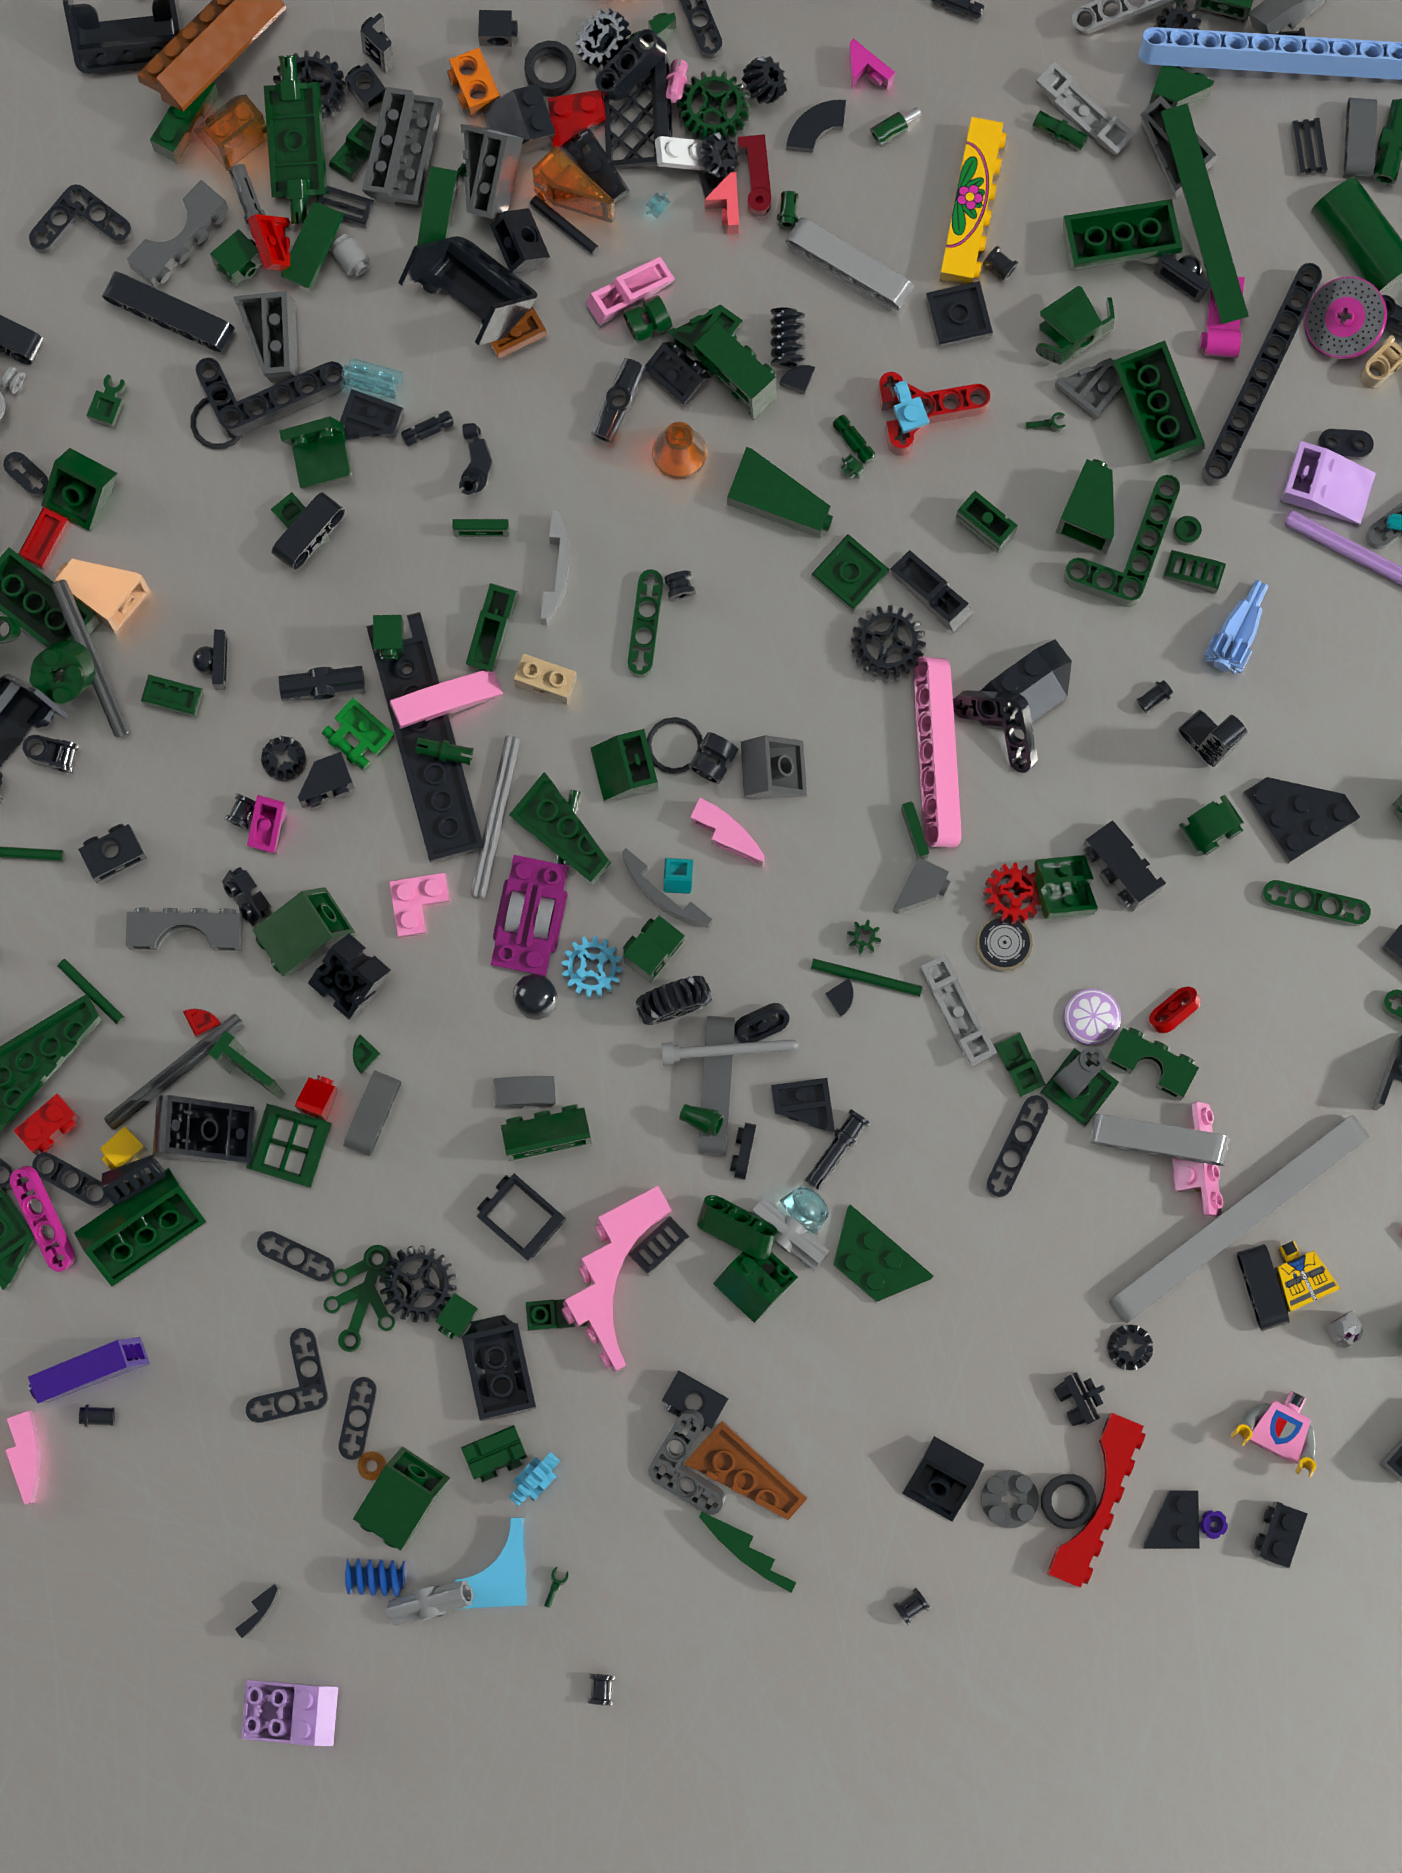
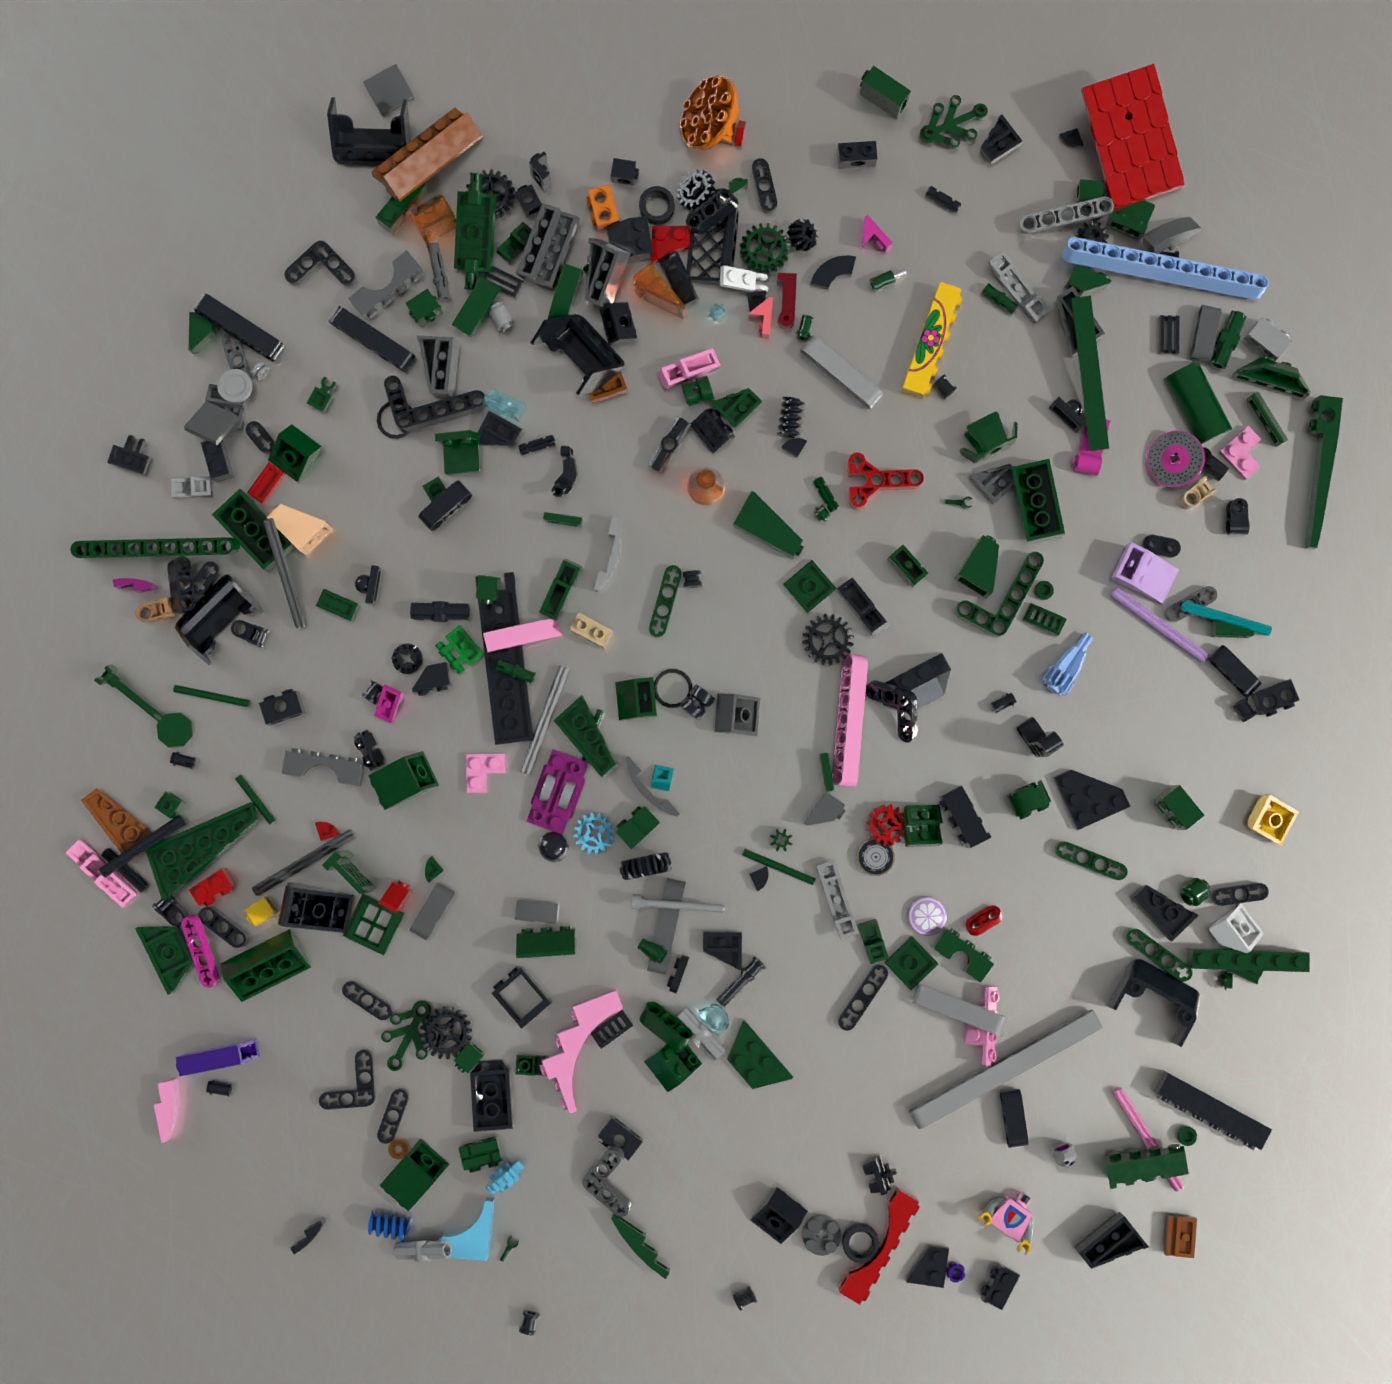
camera: 10 degrees right, 5 degrees up
dark green brick [29,640,96,704] -> none
black slope [101,1155,166,1205] -> none
lavender slope [241,1680,338,1746] -> none
red wing [247,214,290,271] -> none
black brick [308,933,391,1020] -> none
black bar [530,195,599,255] -> none
bright pink axle [666,59,688,103] -> none
dark orange wing [684,1420,808,1520] -> none
bright pink slope [690,797,765,866] -> none
dark green wedge [694,322,777,420] -> none
black gear [700,132,740,177] -> none
black plate [734,1003,790,1043] -> none
medium azure plate [893,380,930,434] -> none
black plate [926,281,993,347] -> none
dark grey piece [1053,1047,1105,1100] -> none
dark green brick [1063,199,1183,270] -> none
black gear [1107,1325,1153,1370] -> none
black beam [1202,263,1322,487] -> none
torso [1274,1240,1340,1312] -> none

